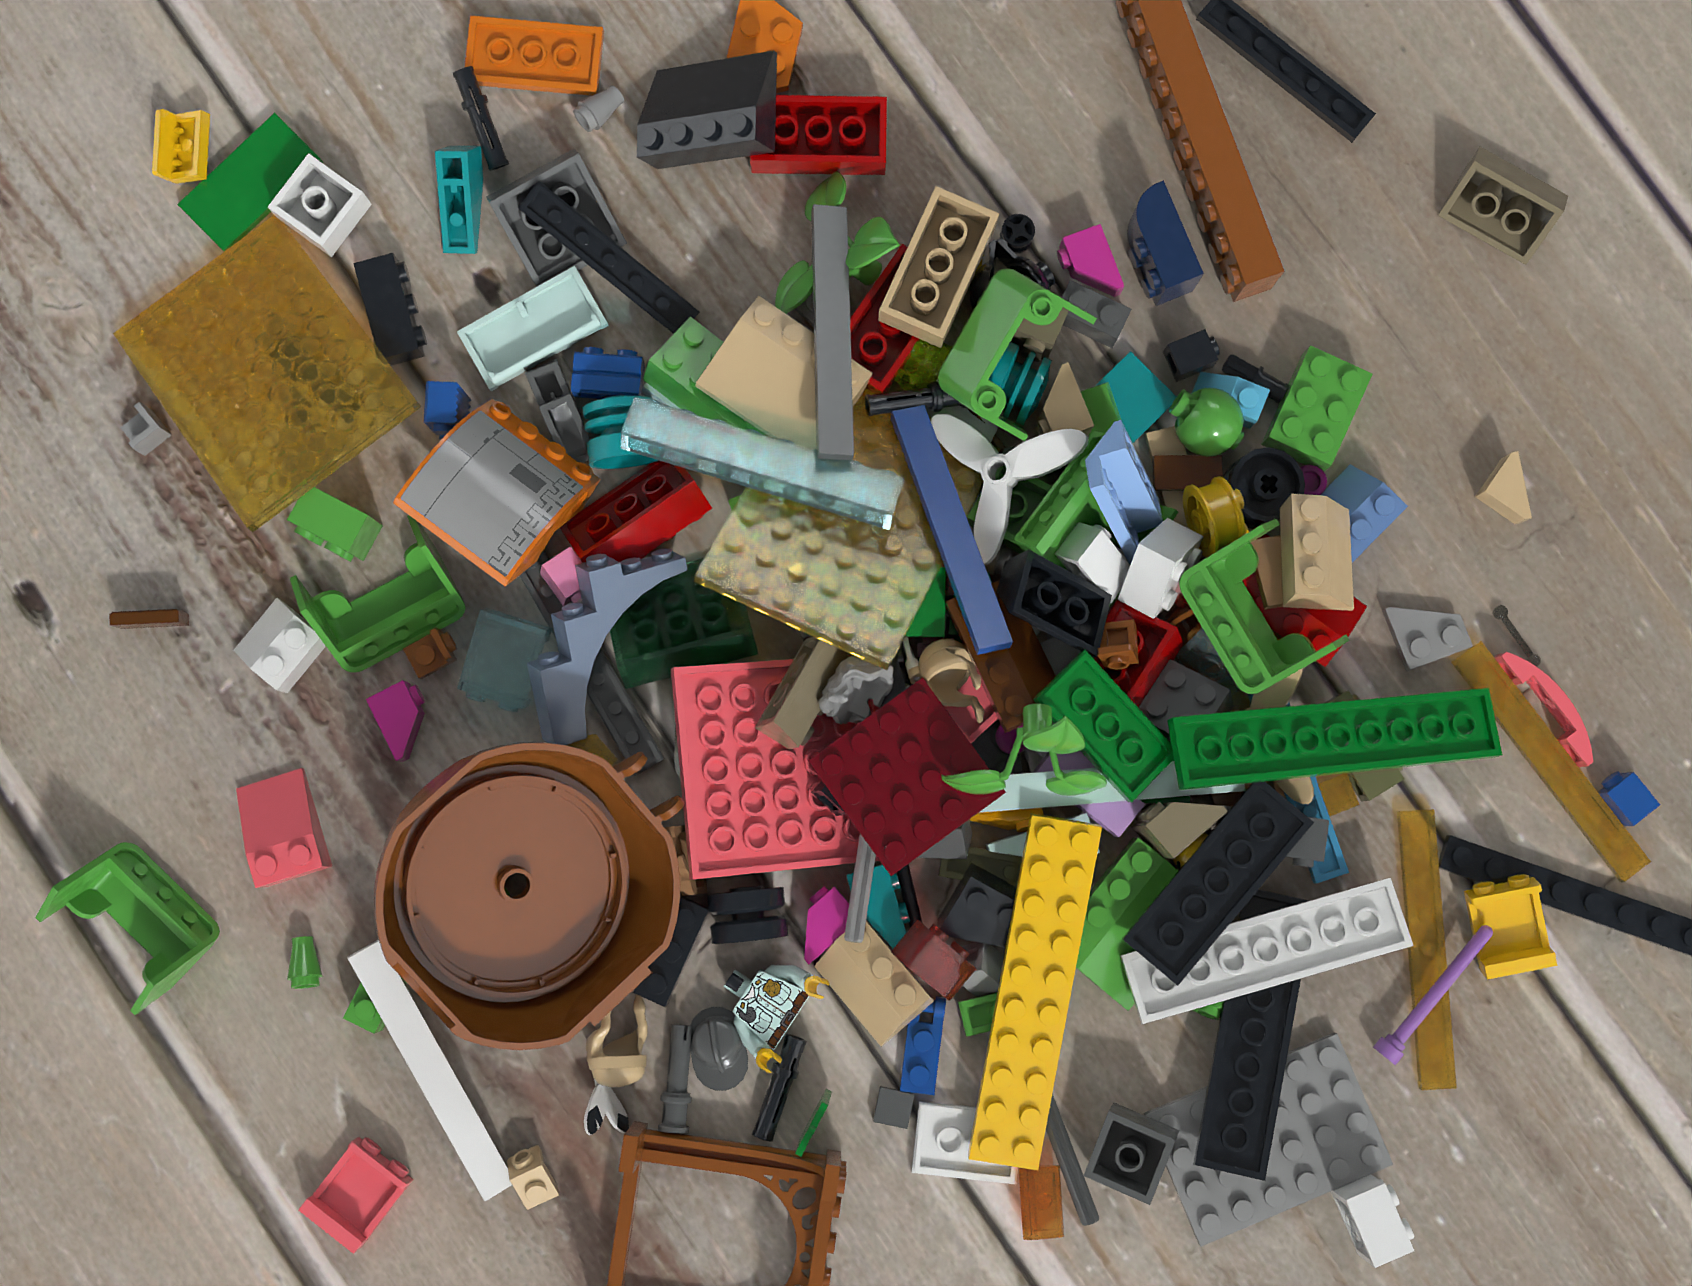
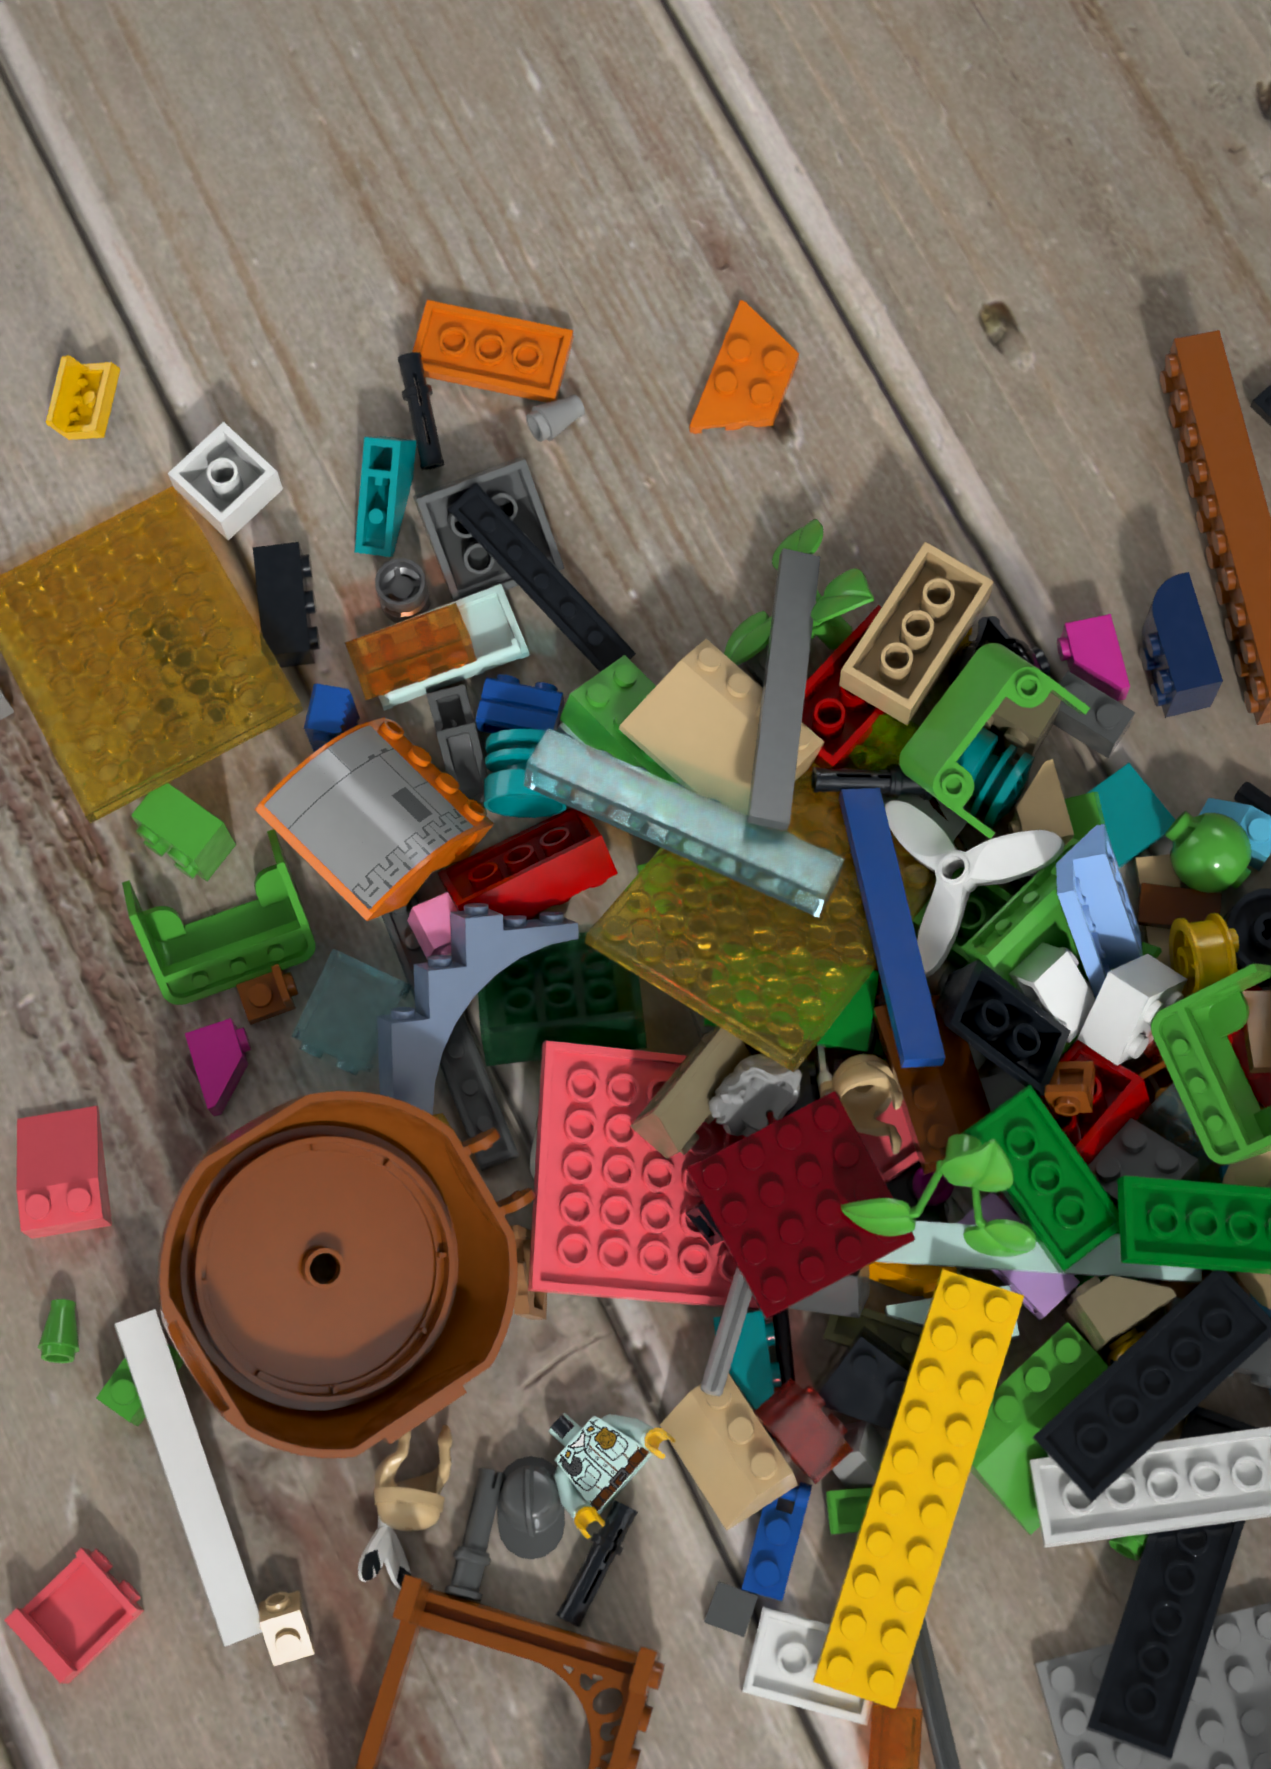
camera: 15 degrees right, 10 degrees down
green tile [177,112,323,254] -> none
white slope [233,598,326,693] -> none
black brick [633,895,709,1007] -> none
black slope [637,50,777,169] -> none
black wheel [707,885,788,944] -> none
red brick [750,95,887,175] -> none
green piece [795,1088,832,1157] -> none
dark pink slope [804,886,849,965] -> none
black wheel [1000,214,1035,254] -> none
dark grey brick [1084,1102,1180,1205] -> none
black brick [1163,329,1220,382] -> none
none -> clear orange brick [345,603,477,700]
none -> flat silver wheel [375,558,430,623]

